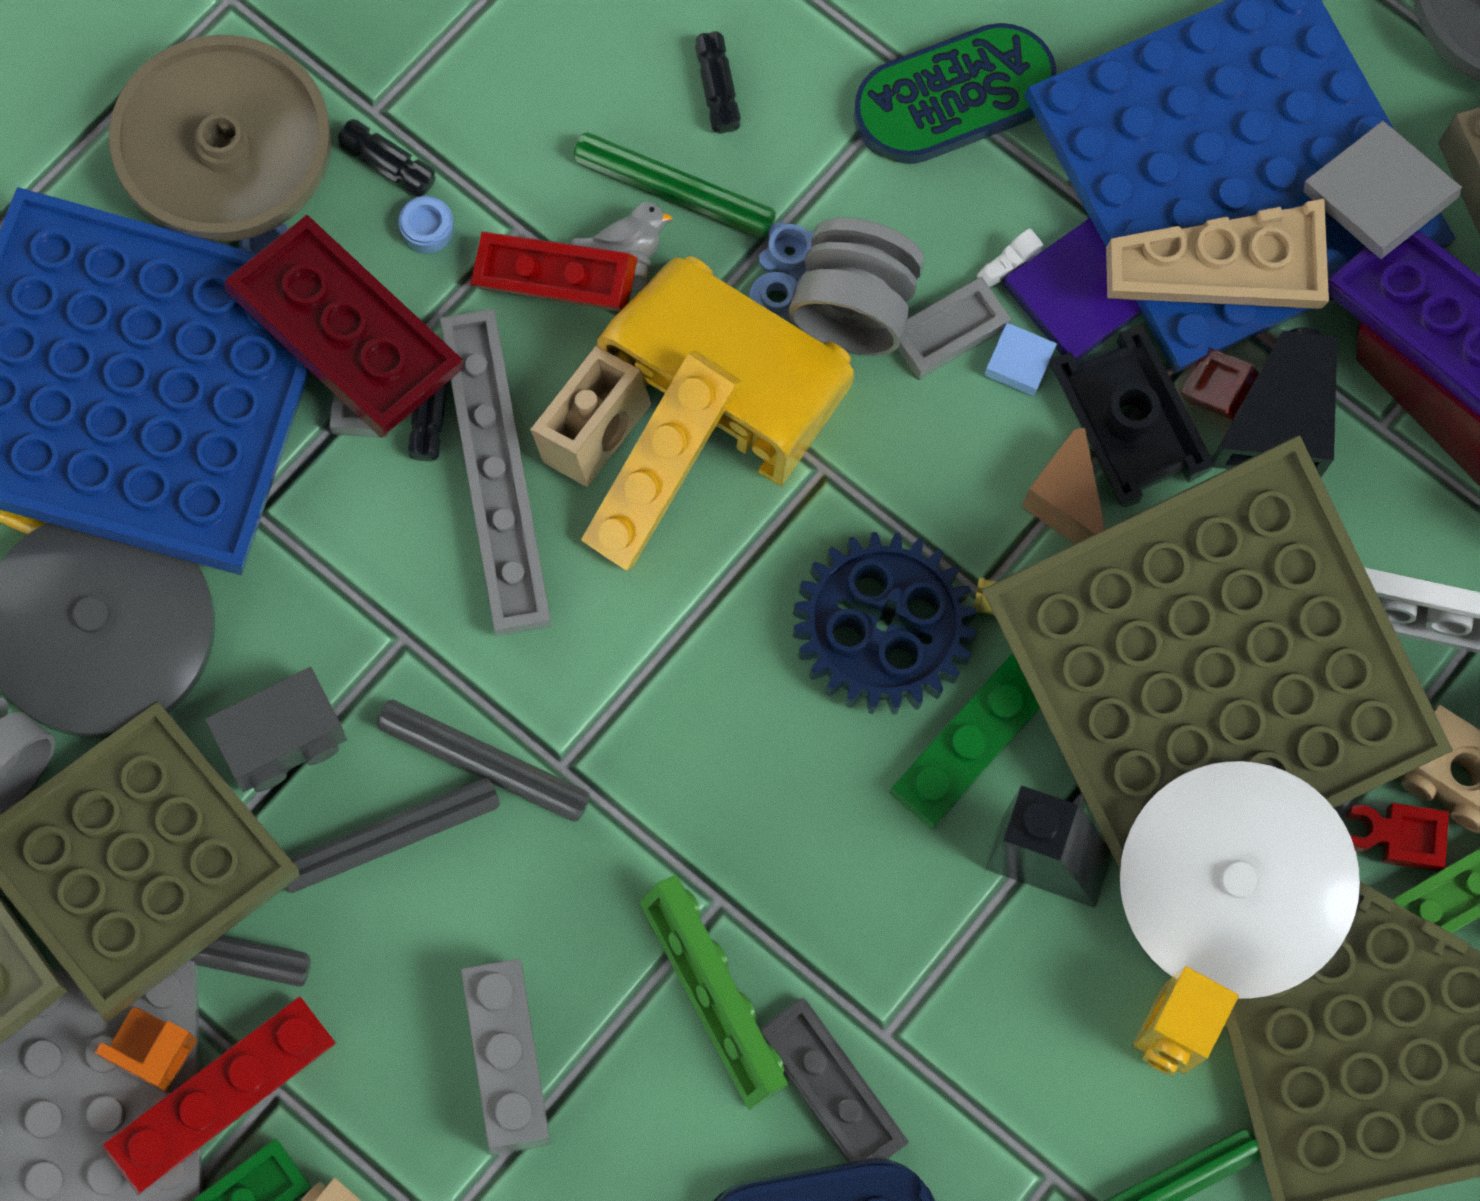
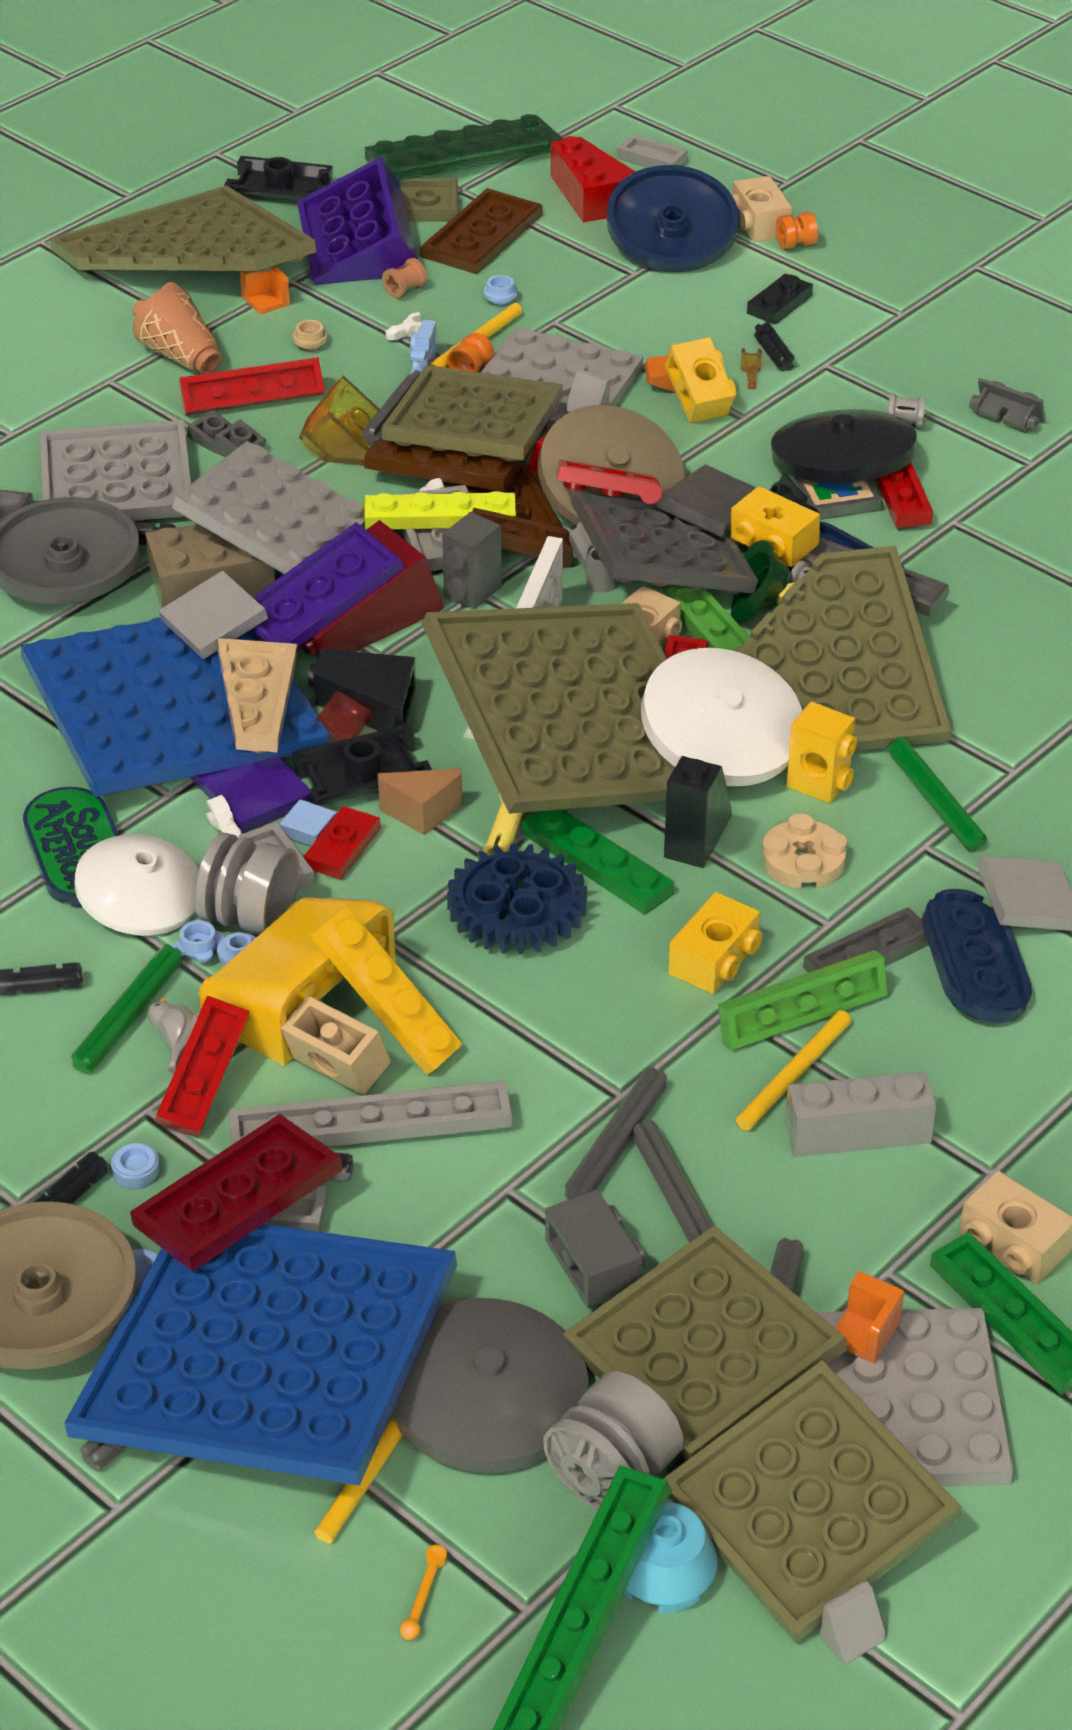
camera: 80 degrees left, 30 degrees down
red plate [102,996,336,1195] -> none
none -> white dish [74,834,199,936]
none -> red plate [303,806,381,880]
none -> yellow brick [668,892,763,995]
none -> yellow bar [736,1010,852,1131]
none -> tan plate [762,813,847,888]

